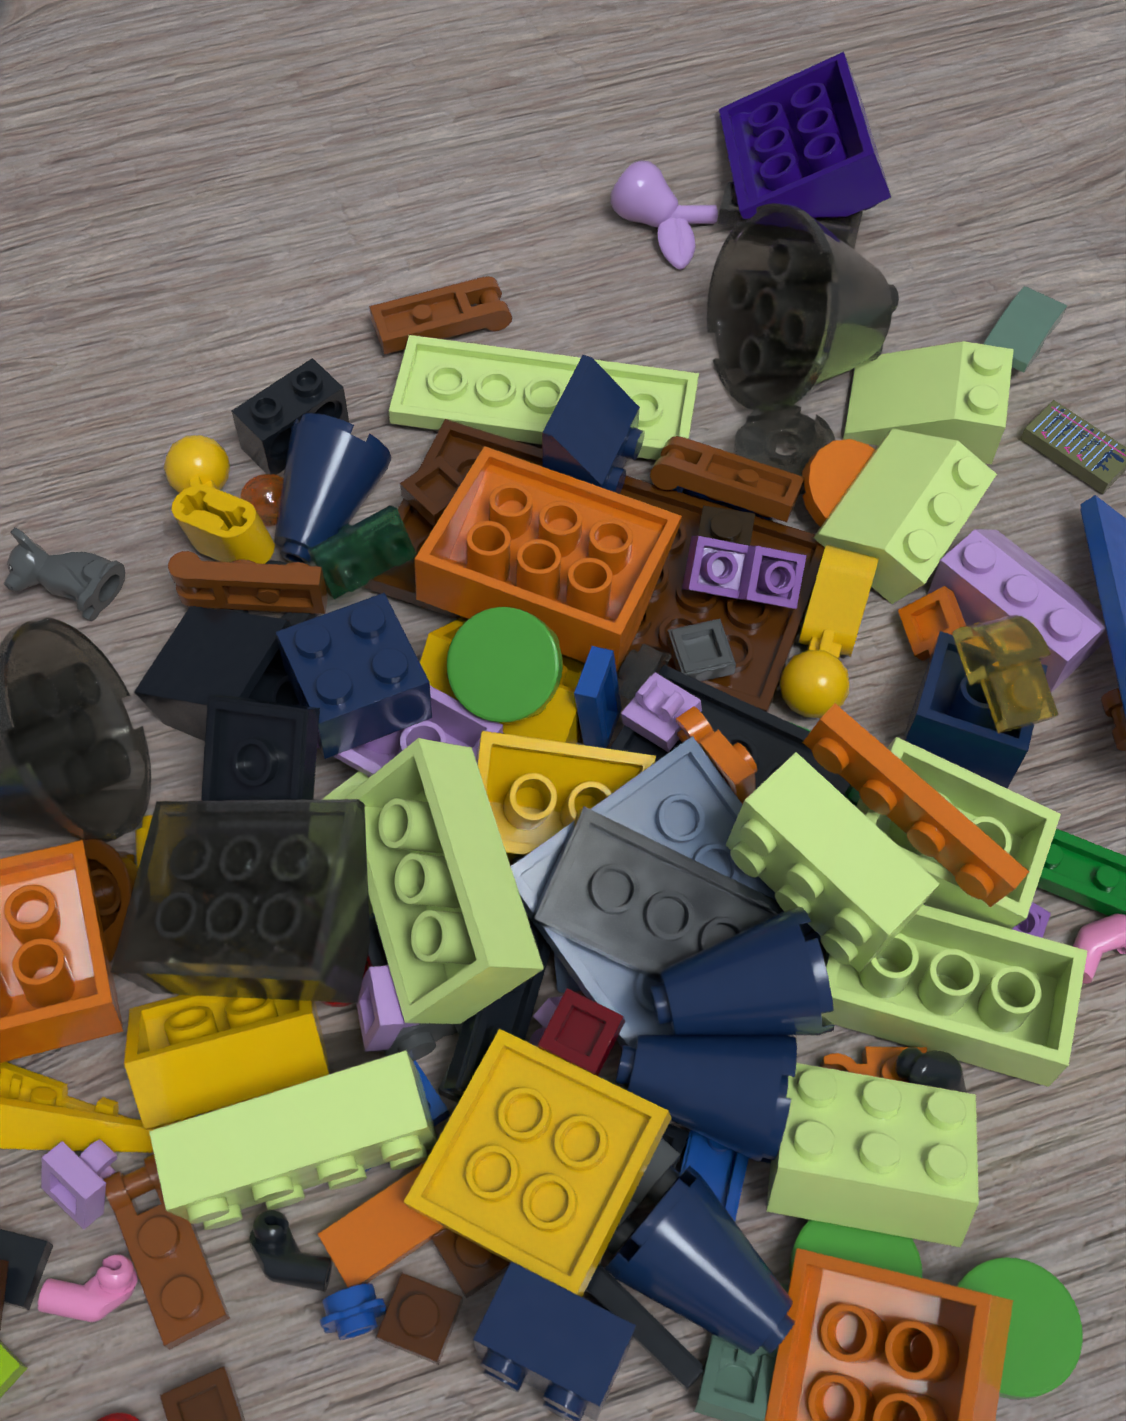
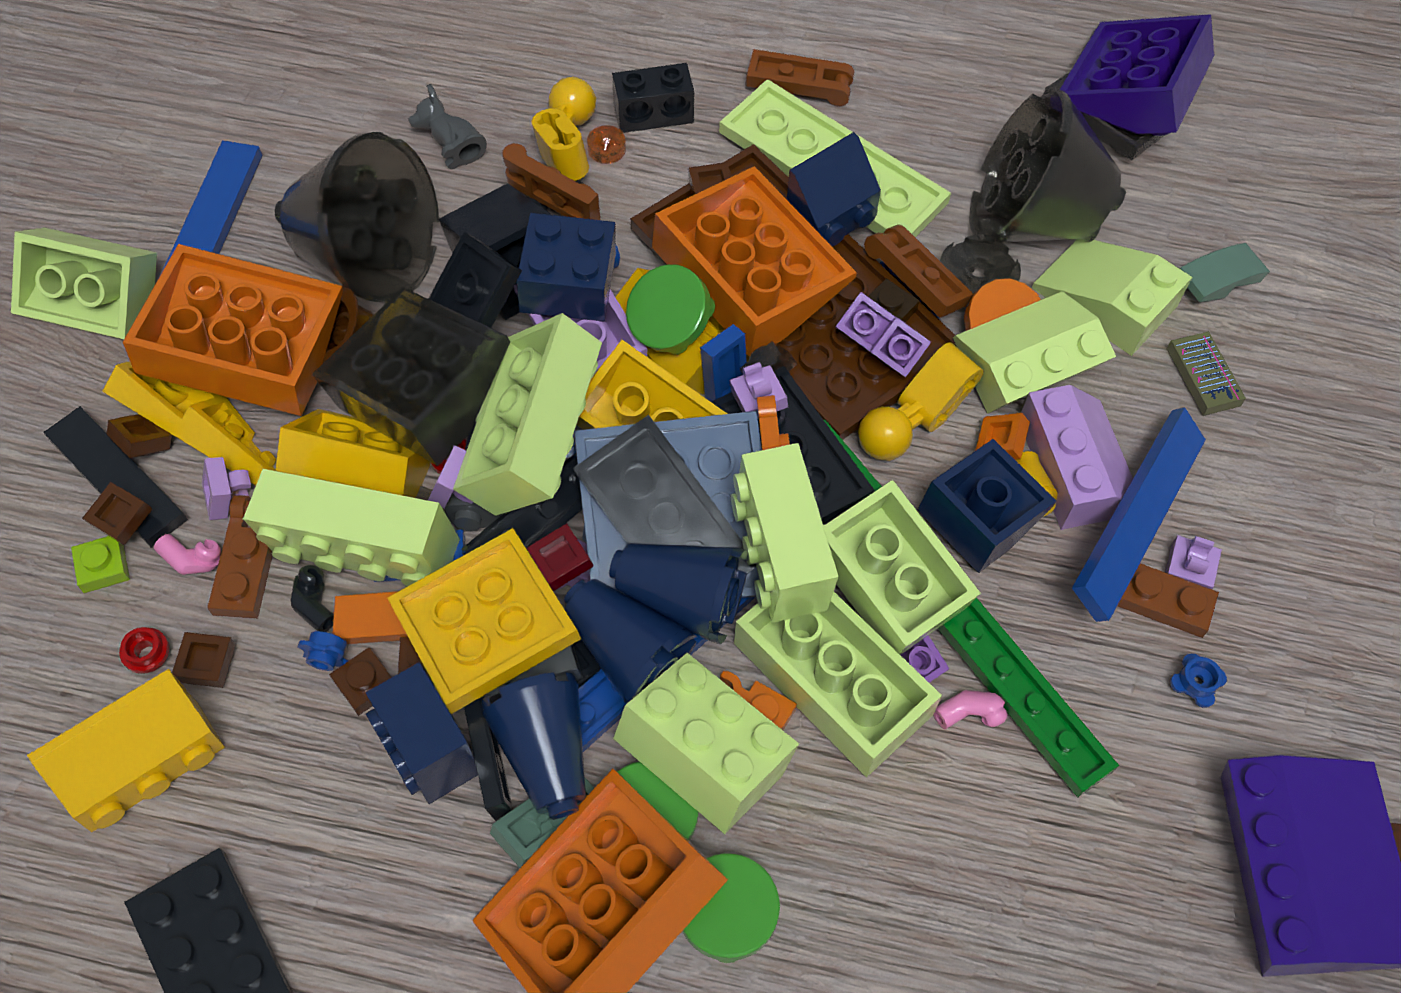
camera: 30 degrees right, 0 degrees up
dark blue cone [274,413,392,565] -> none
clear green hips [308,505,416,599] -> none
lavender piece [611,160,718,270] -> none
dark grey tile [667,619,736,681] -> none
orange plate [802,703,1029,907] -> none
black arm [895,1047,967,1093] -> none
clear yellow brick [952,615,1059,733] -> none

